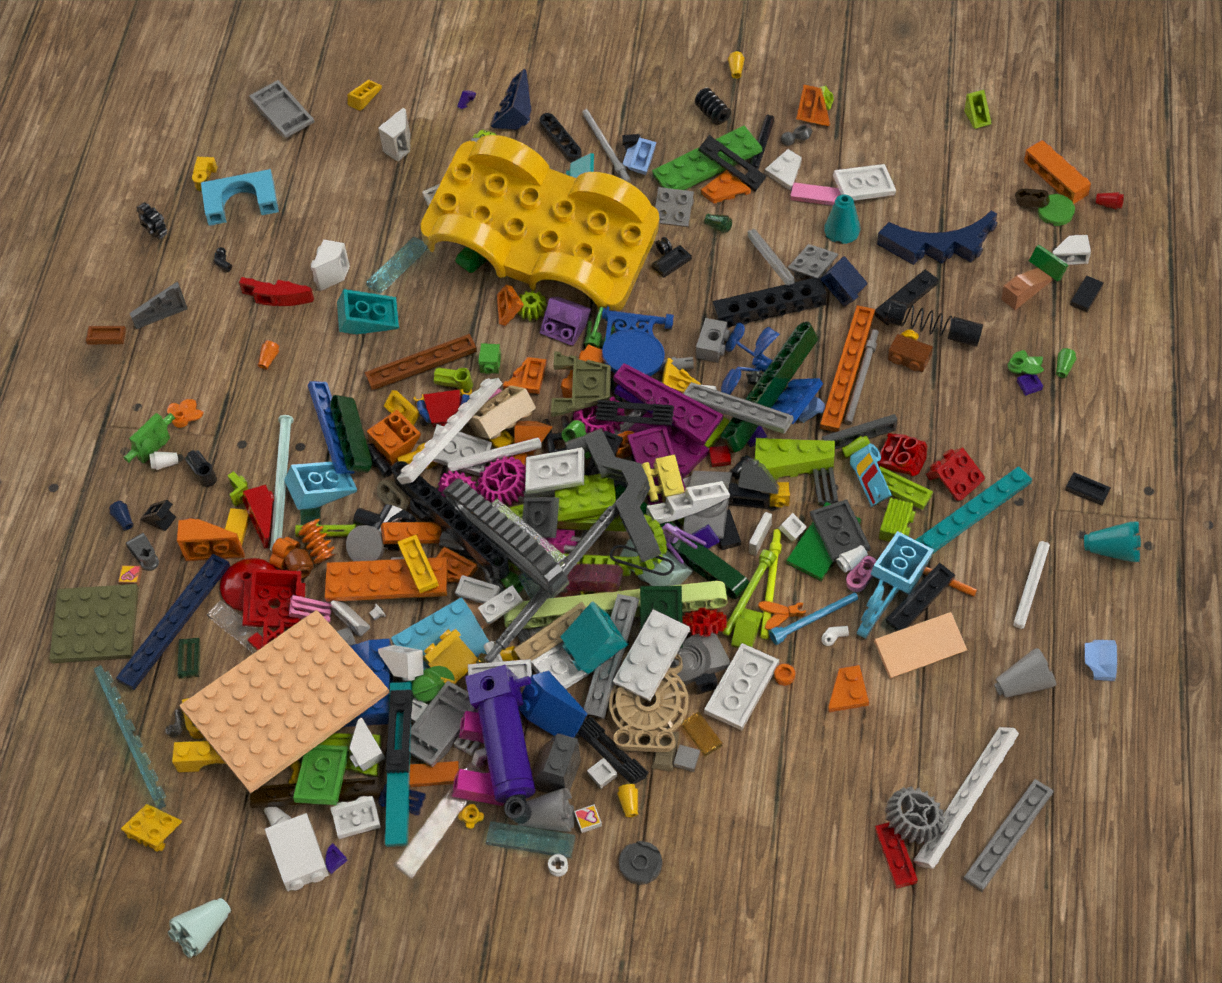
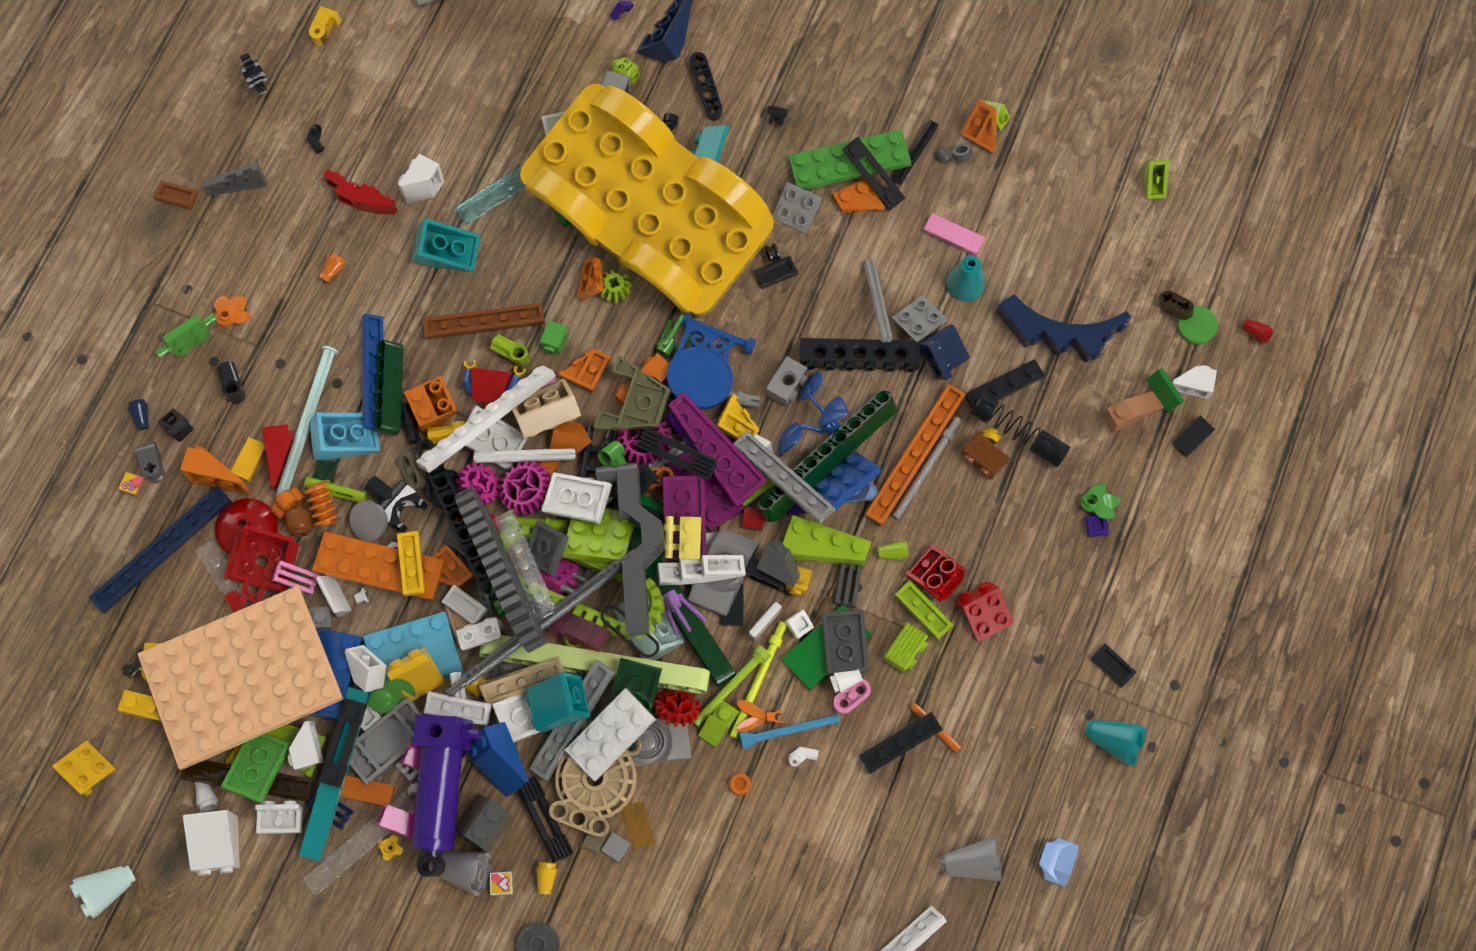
camera: 10 degrees right, 15 degrees up
olive plate [49,584,139,663] -> none
clear light blue plate [94,665,167,809] -> none
white cone [149,451,178,470] -> none
clear green tile [177,638,201,679] -> none
medium azure arch [201,169,279,226] -> none
lime bracket [227,471,248,506] -> none
dark purple tile [325,843,348,874] -> none
white slope [378,108,410,161] -> none
orange plate [381,522,442,544] -> none
yellow plate [384,390,420,426] -> none
clear light blue plate [486,821,576,859] -> none
yellow tile [489,429,515,448] -> none
medium lavender slope [540,297,591,346] -> none
white bush [548,854,568,877] -> none
light grey bar [582,109,631,183] -> none
white plate [587,758,617,789] -> none
light blue slope [623,137,656,175] -> none
dark purple tile [692,524,720,549] -> none
black piece [695,87,731,125] -> none
black plate [695,672,717,695] -> none
clear green cone [704,214,732,233] -> none
white plate [704,643,779,730] -> none
yellow cone [728,52,745,79] -> none
black pin [729,455,751,480] -> none
pearl dark grey plate [746,371,763,385] -> none
white wing [765,149,802,191] -> none
dark grey tile [822,414,897,449] -> none
orange wing [828,665,869,712] -> none
white plate [833,164,896,200] -> none
medium azure door [850,444,892,507] -> none
medium azure slope [857,531,934,639] -> none
light nougat tile [874,612,967,679] -> none
teal plate [916,466,1032,554] -> none
white axle [1013,541,1050,629] -> none
orange brick [1024,140,1091,204] -> none
bright green cone [1056,348,1077,378] -> none

